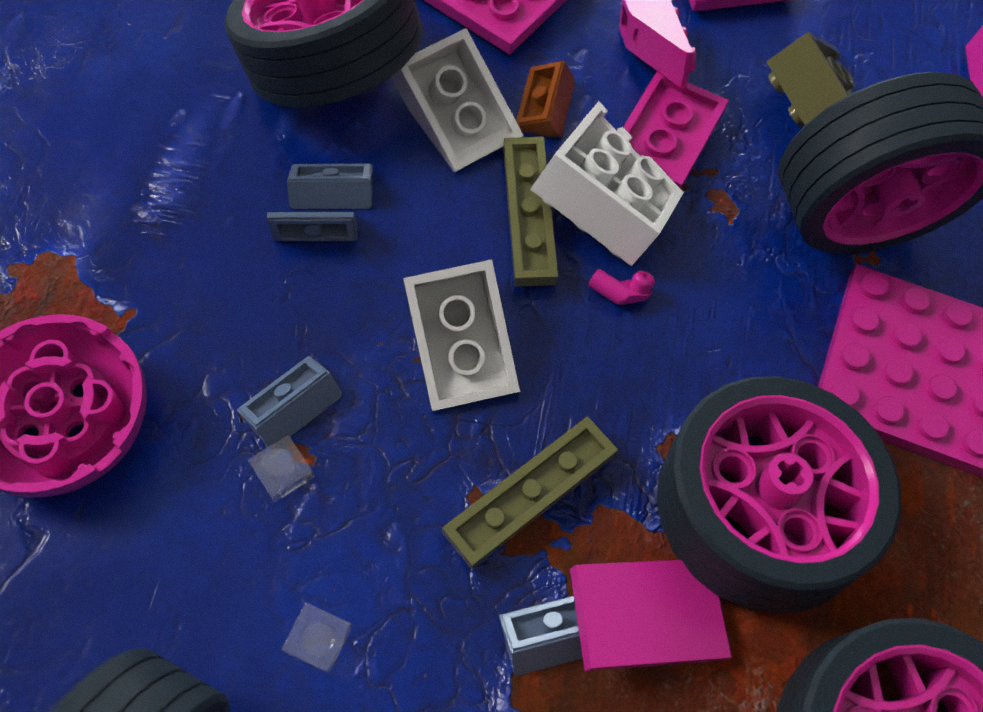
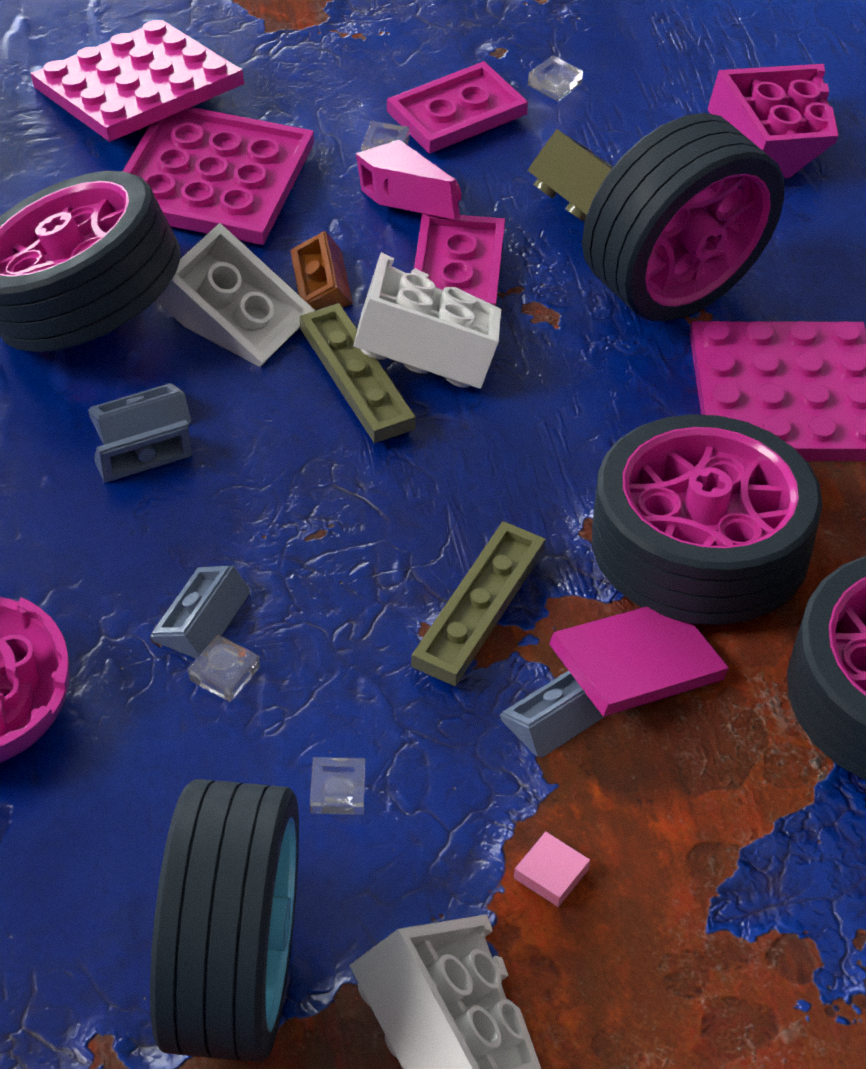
camera: 20 degrees left, 15 degrees down
white slope [403,260,520,411] -> none
dark pink arm [588,269,655,305] -> none

